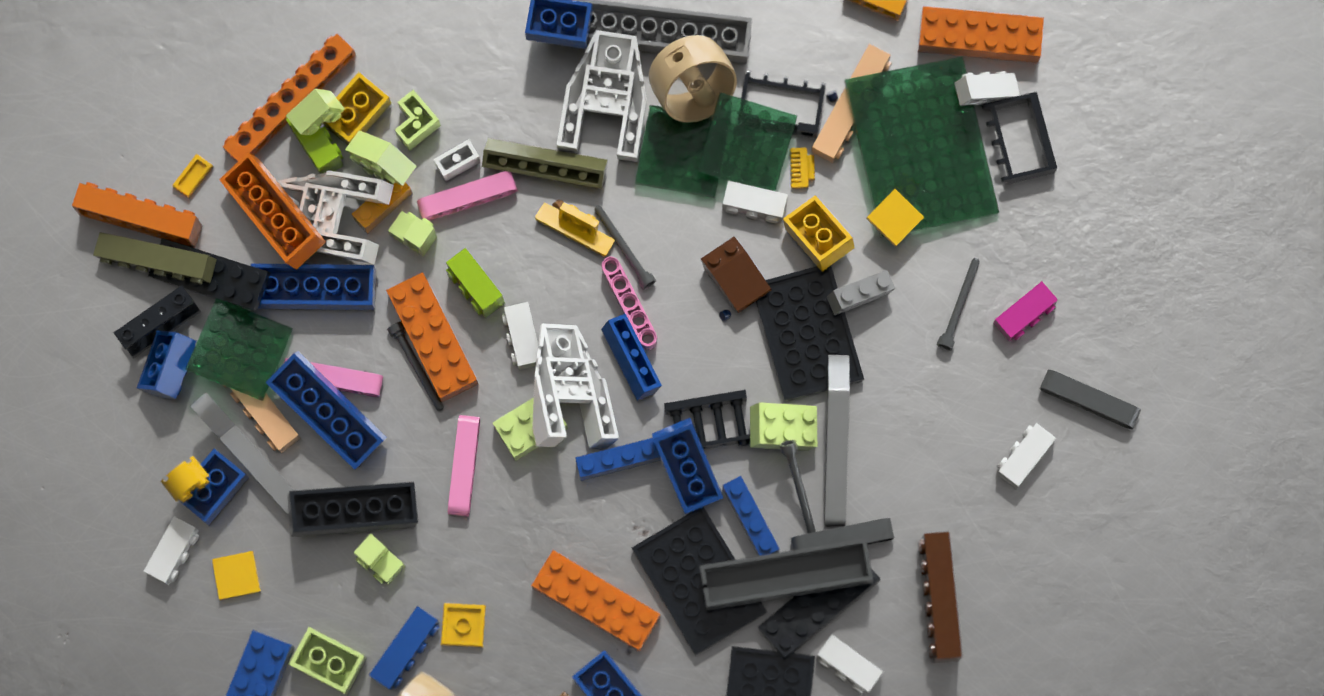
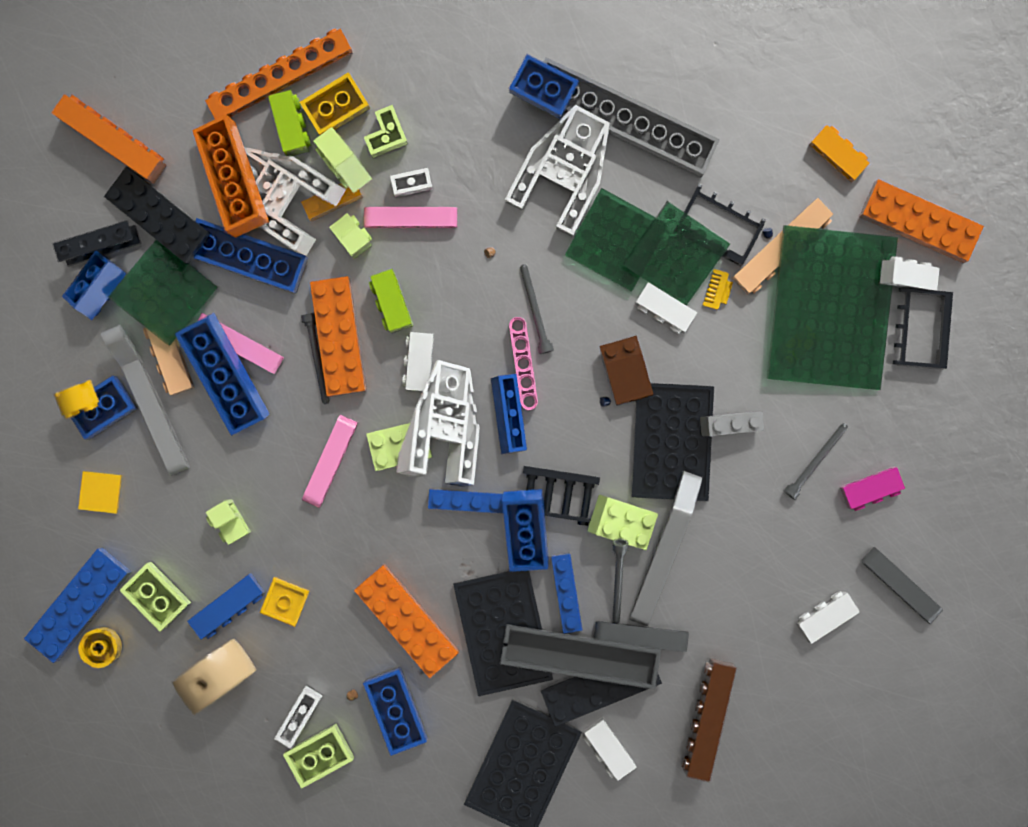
camera: 15 degrees right, 10 degrees up
olive brick [93,232,217,285] -> none
white brick [144,517,199,585] -> none
yellow tile [172,154,213,198] -> none
yellowish green brick [286,89,345,135] -> none
black brick [288,482,418,537] -> none
olive brick [482,138,608,189] -> none
yellow bracket [535,203,615,257] -> none
tan cylinder [649,35,737,122] -> none
yellow brick [783,195,855,272] -> none
yellow tile [866,189,924,247] -> none

